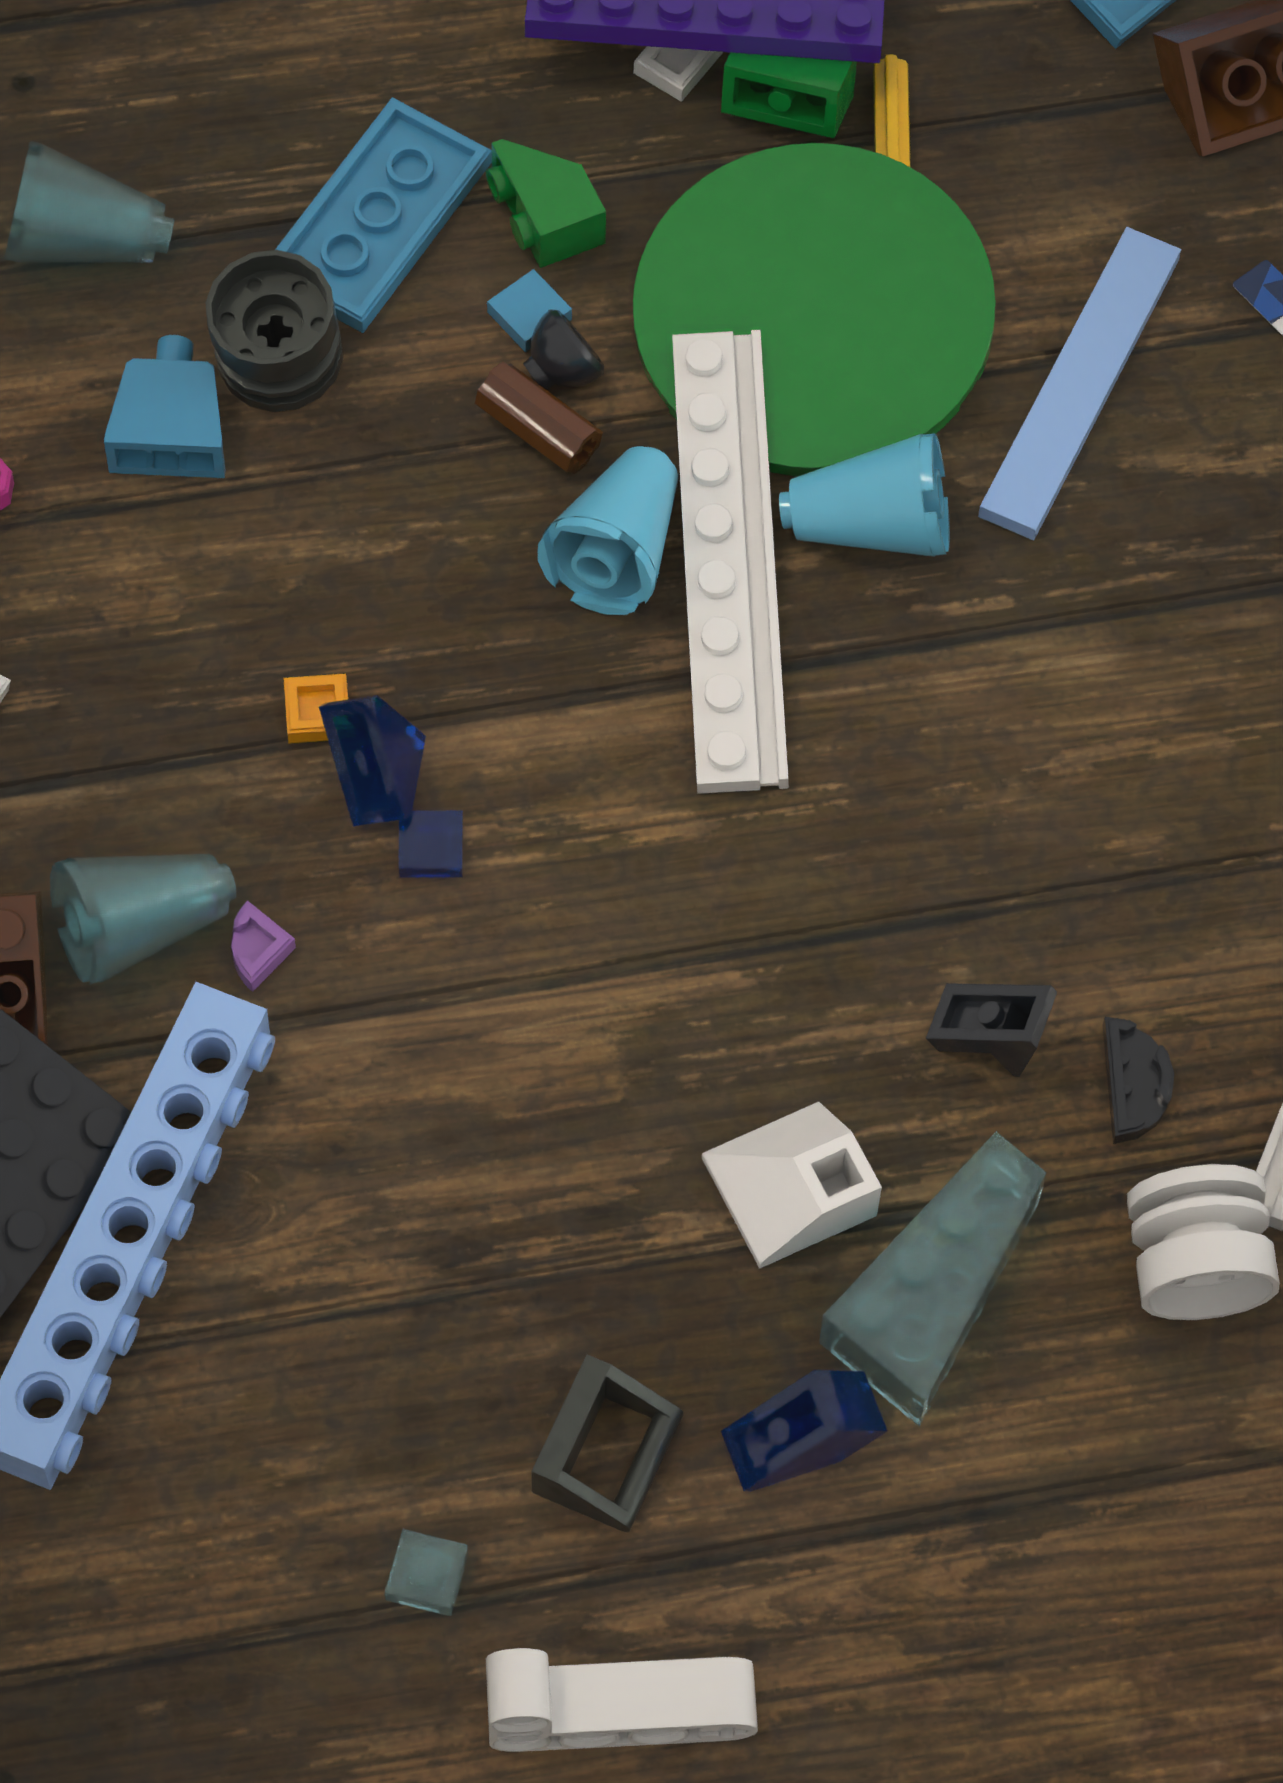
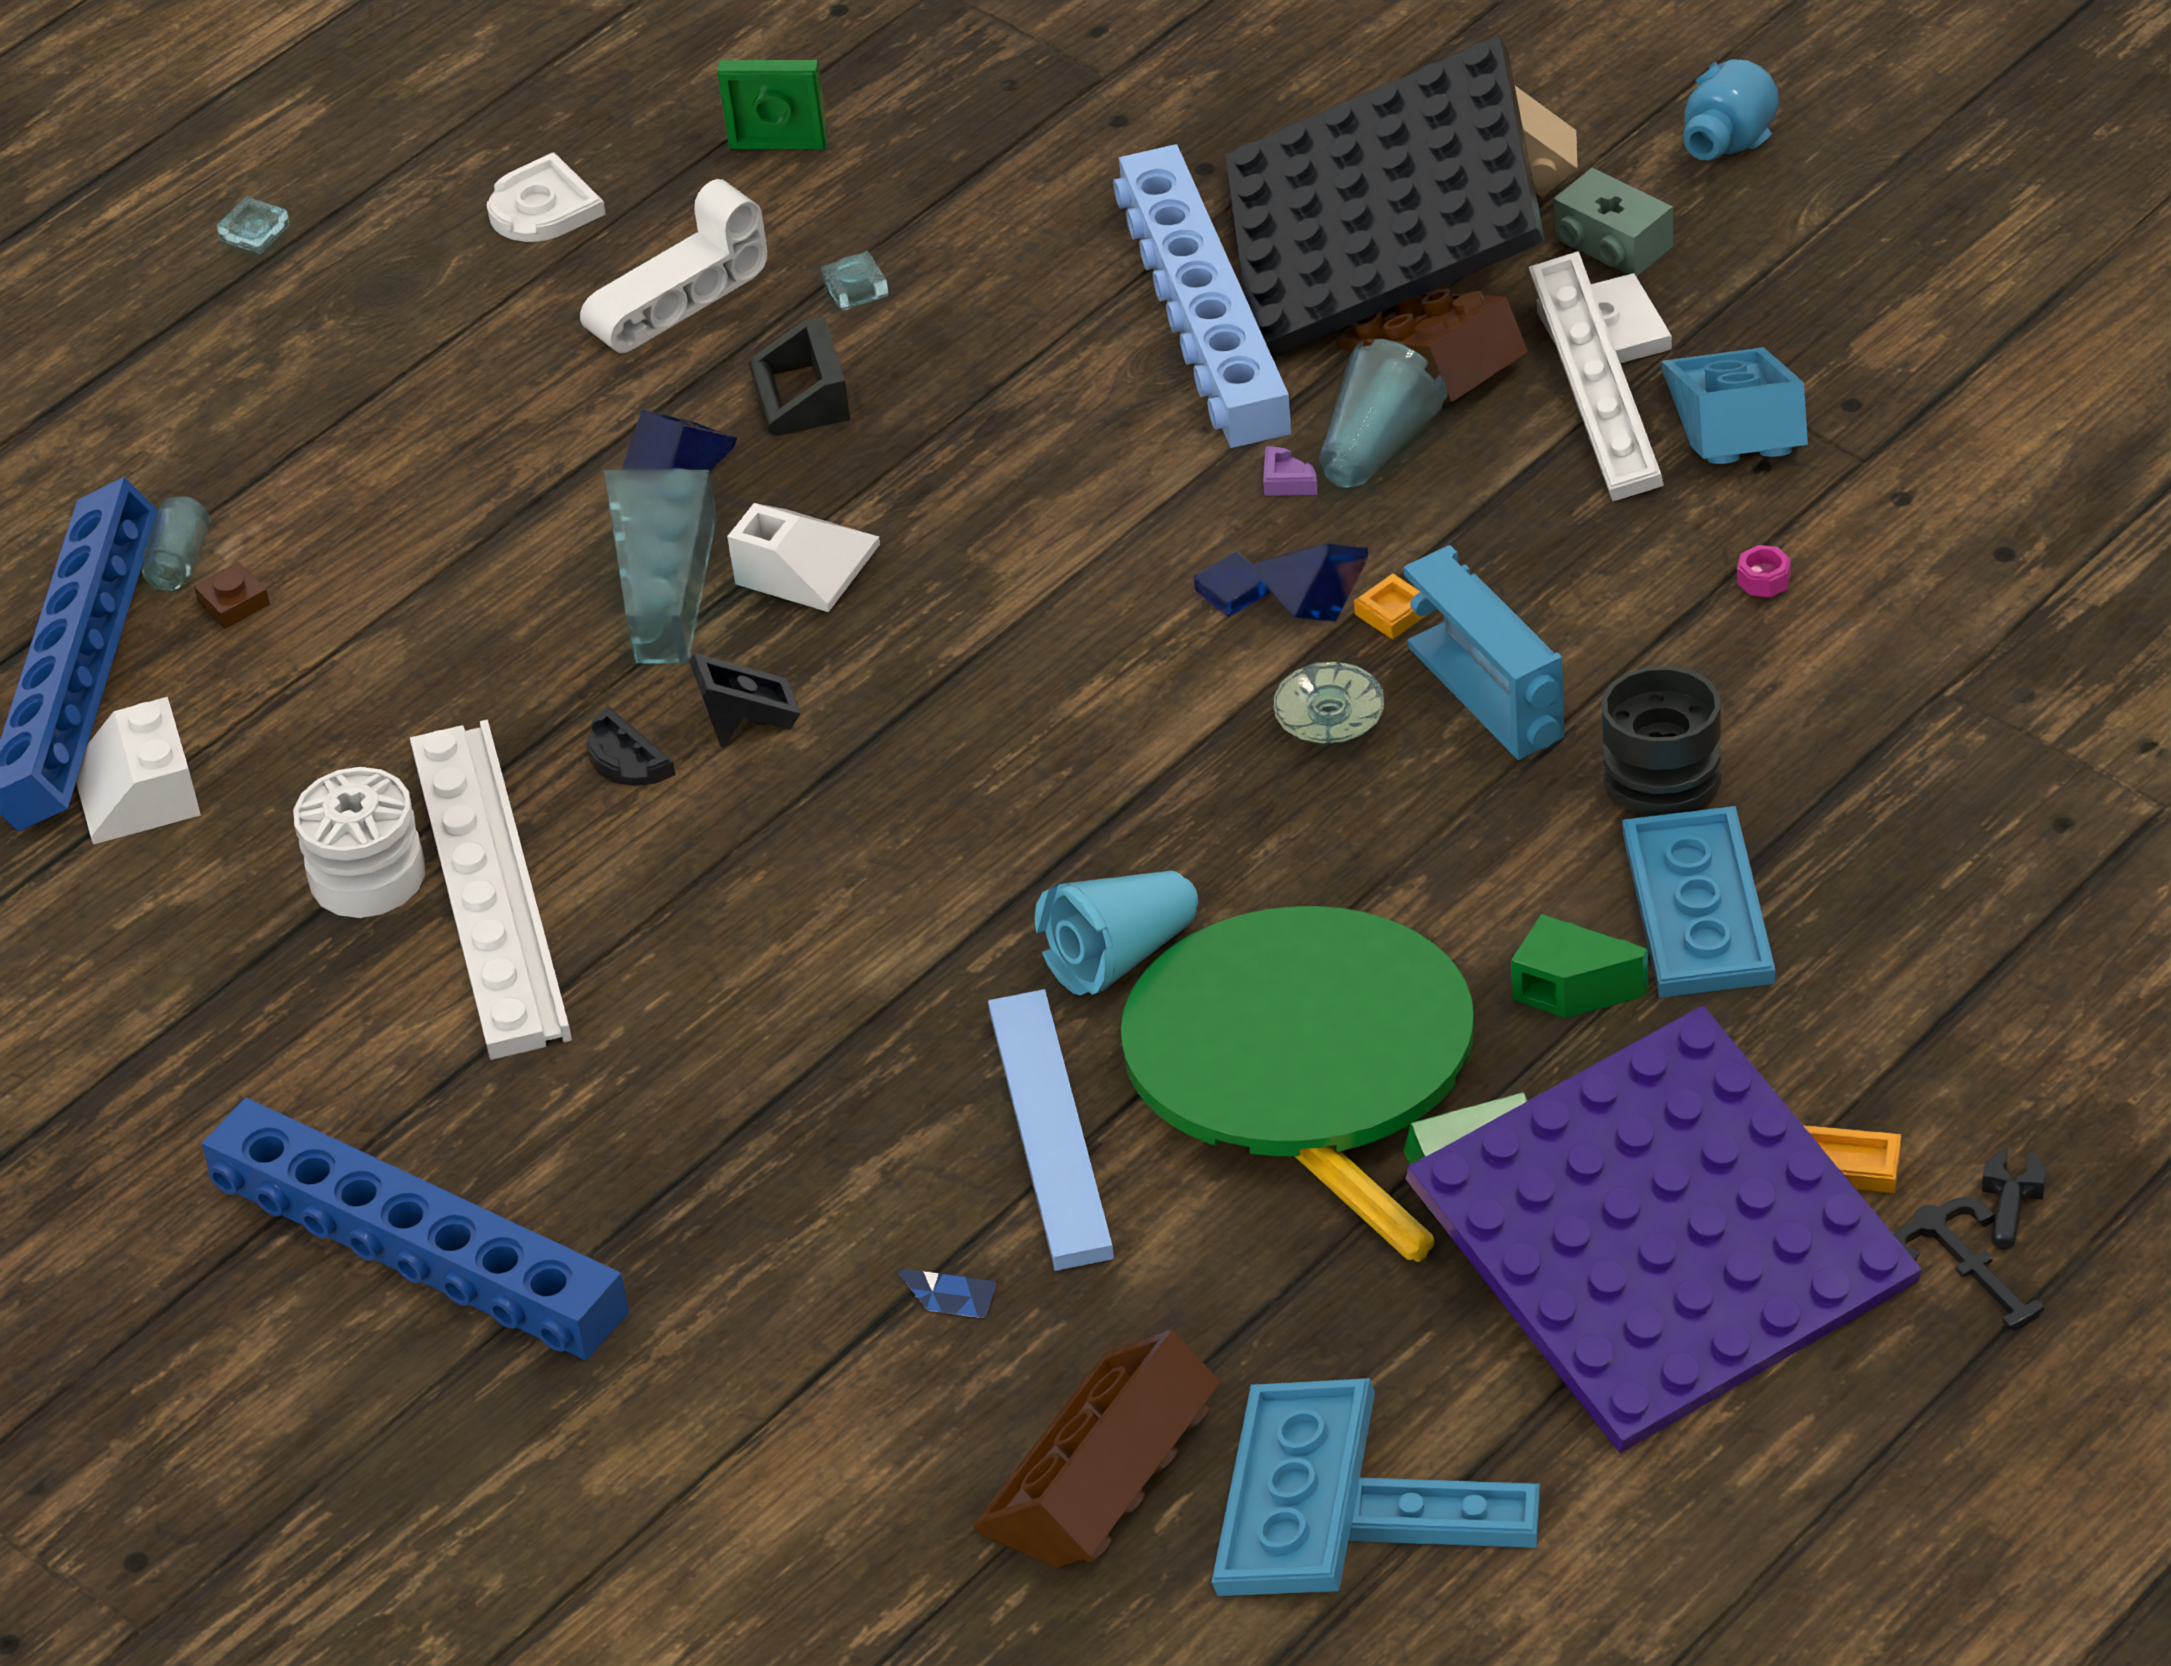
camera: 150 degrees right, 20 degrees down
clear light blue cone [4,141,175,263] -> none
dark azure torso [104,335,225,478] -> none
reddish brown axle [474,361,603,474] -> none
dark azure tile [487,269,572,352] -> none
black brick [523,309,604,390] -> none
medium azure cone [538,446,679,615] -> none
white plate [672,330,789,794] -> none
white wheel [1127,1164,1280,1320] -> none
none -> clear light blue dish [1274,662,1384,744]
none -> dark azure door [1403,545,1565,760]

